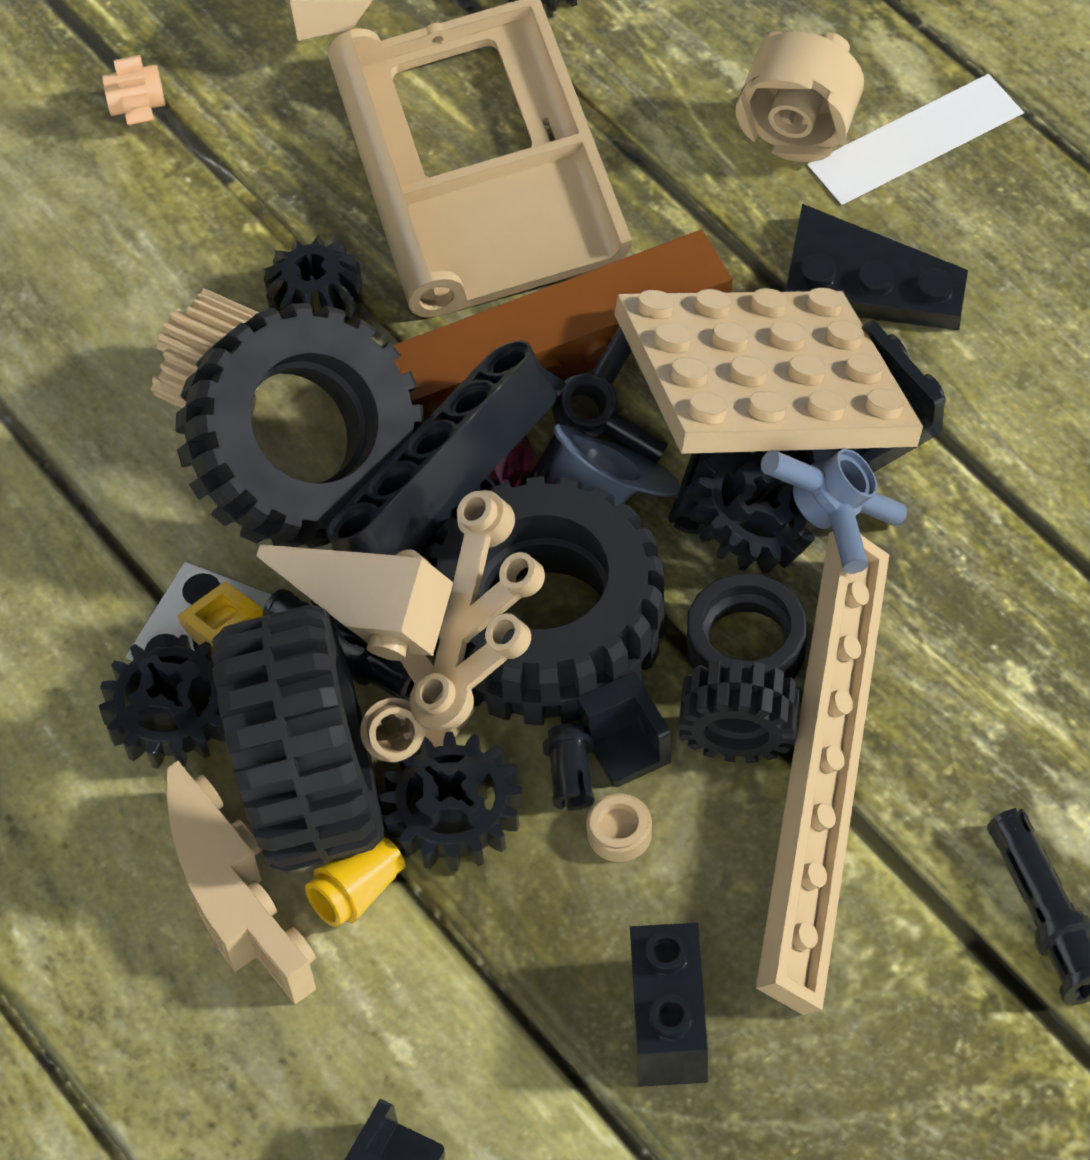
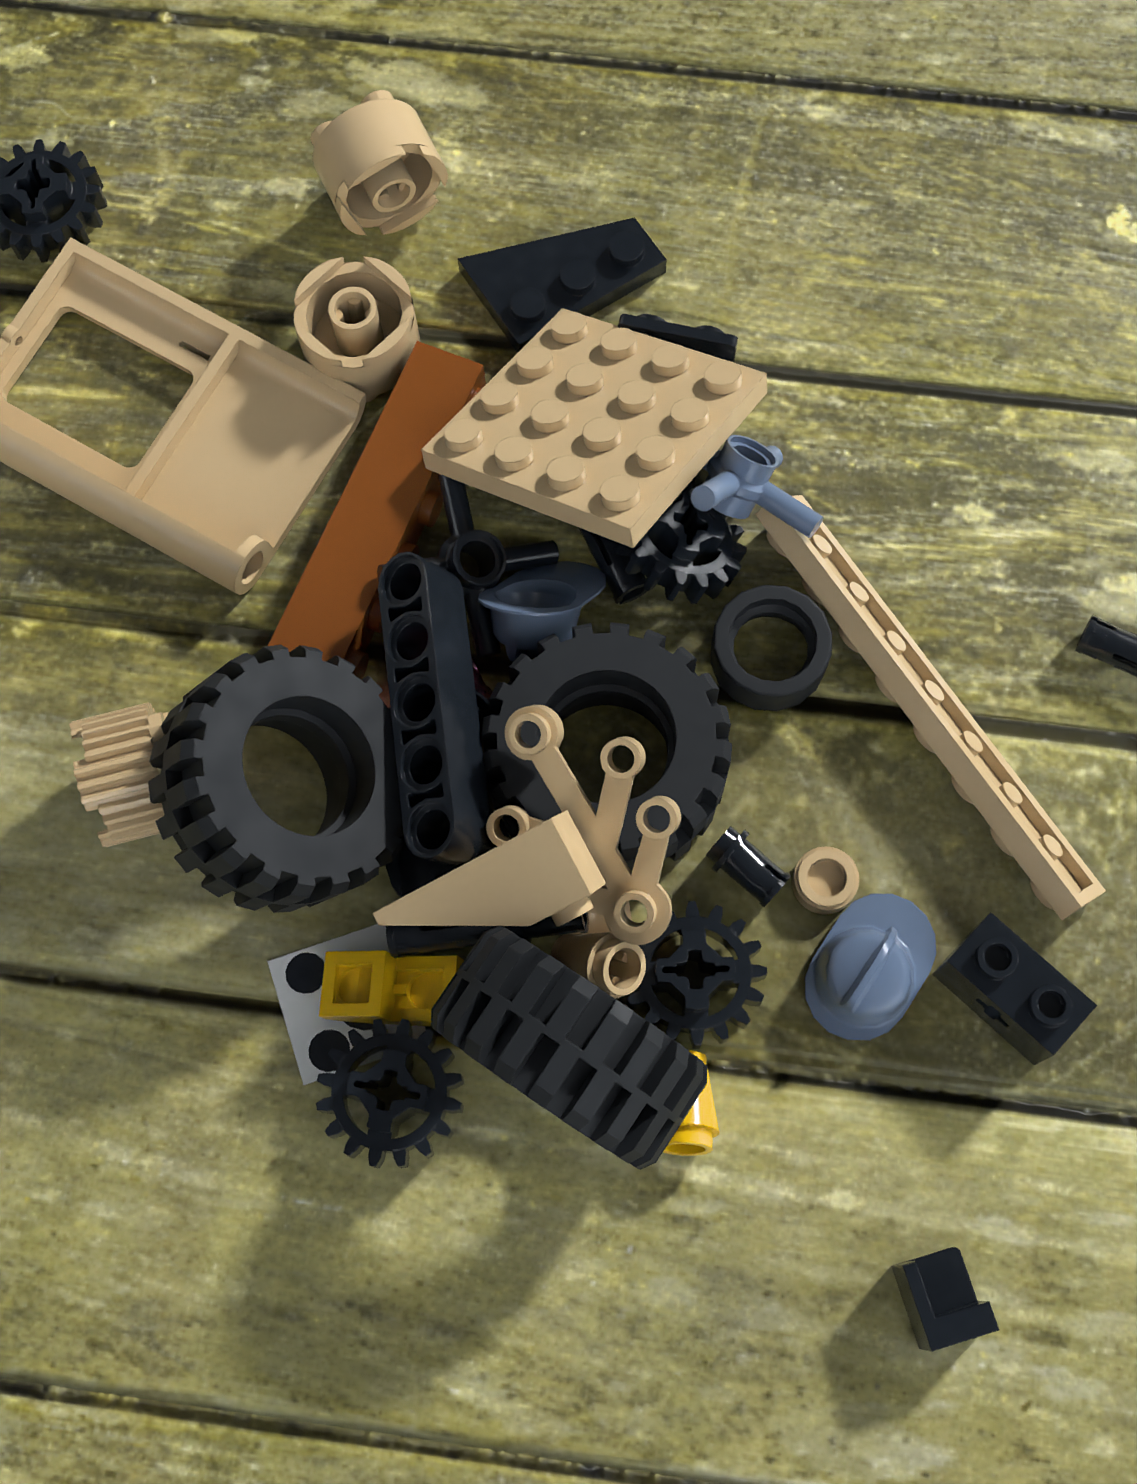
camera: 45 degrees left, 15 degrees up
tan slope [167,761,316,1004] -> none
black gear [264,235,364,320] -> none
black panel [577,671,671,787] -> none
black tyre [678,659,799,763] -> none
white sticker [807,74,1024,205] -> none
none -> tan brick [294,256,420,402]
none -> sand blue piece [805,894,936,1040]

